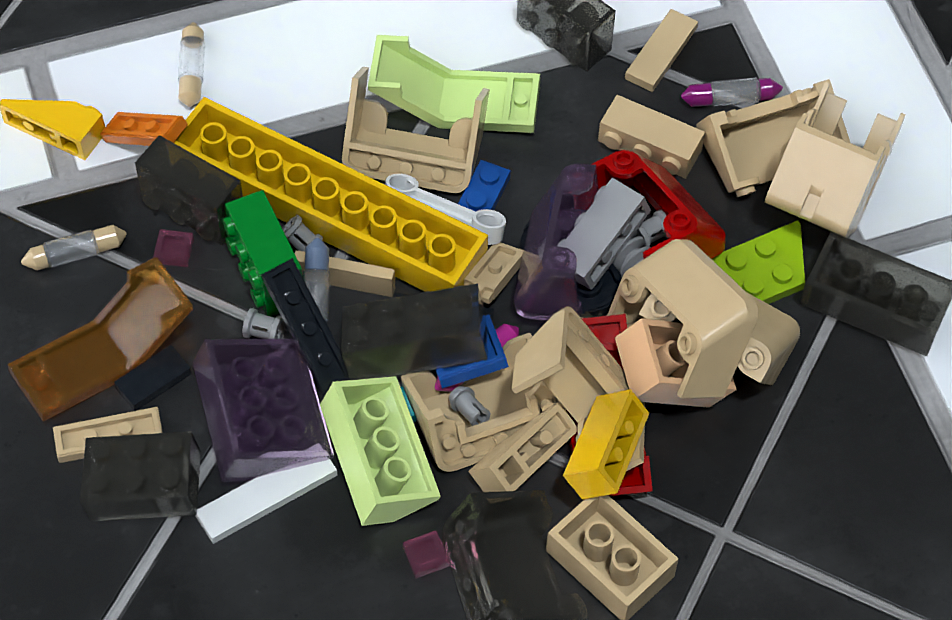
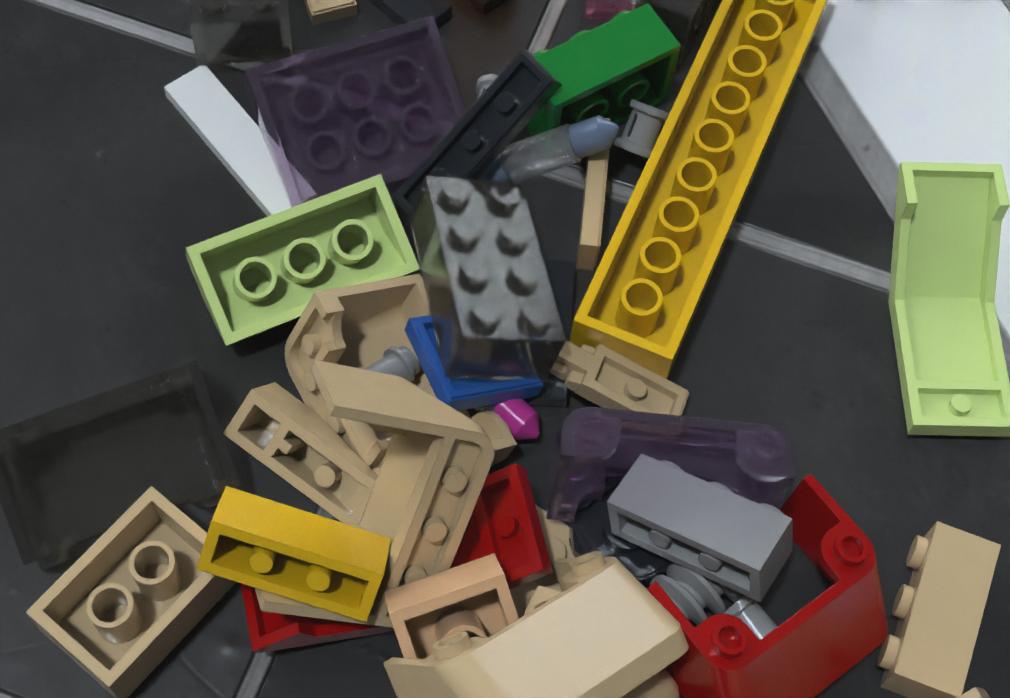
camera: 80 degrees right, 5 degrees up
tan windscreen [342,67,490,193] -> none
white piece [385,174,506,245] -> none
clear pink tile [403,530,450,578] -> none
blue plate [458,160,511,212] -> none

